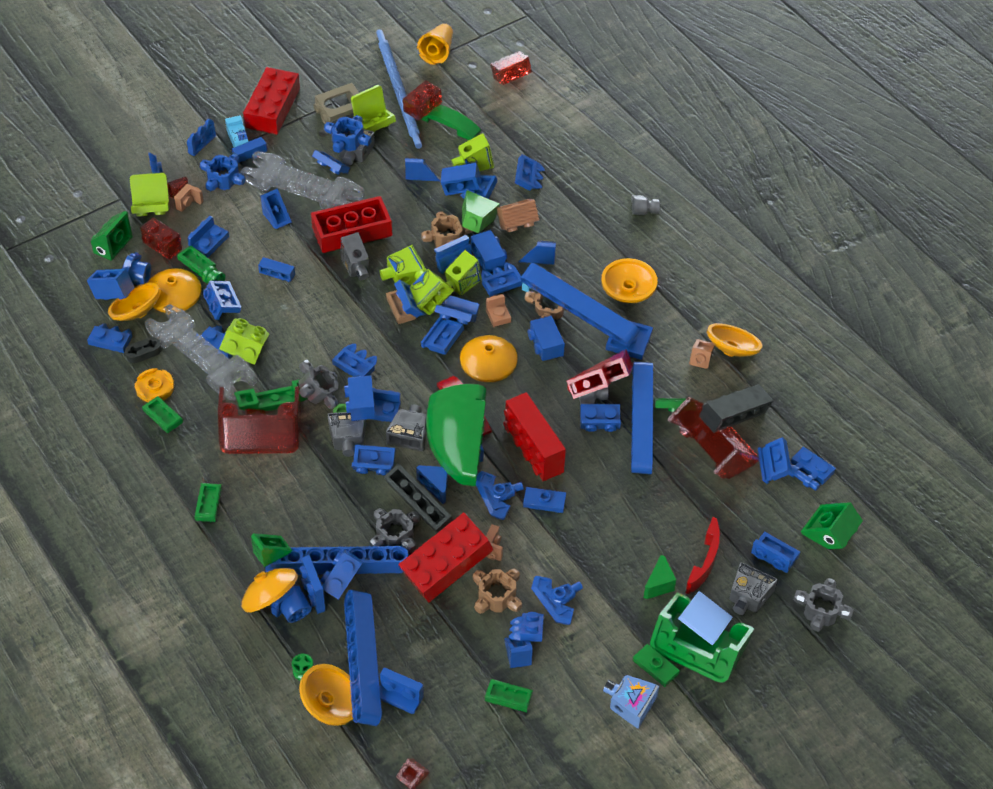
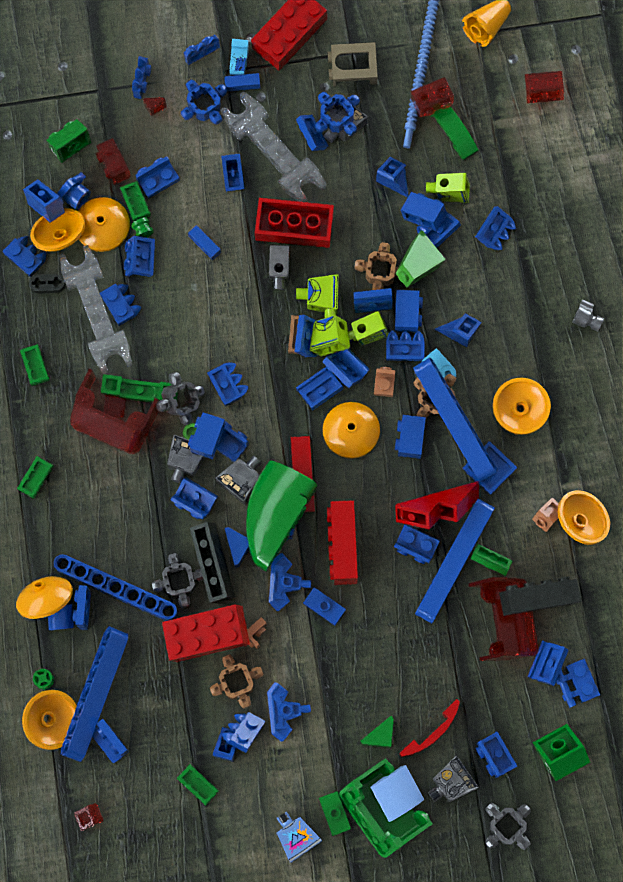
camera: 30 degrees right, 25 degrees up
lime bracket [130,173,170,216] -> none
light orange tile [135,368,174,402] -> none
nougat bracket [174,184,203,212] -> none
lime bracket [219,318,269,365] -> none
green slope [251,533,292,567] -> none
blue brick [320,550,363,600] -> none
lime bracket [351,85,396,132] -> none
nougat brick [496,199,539,232] -> none

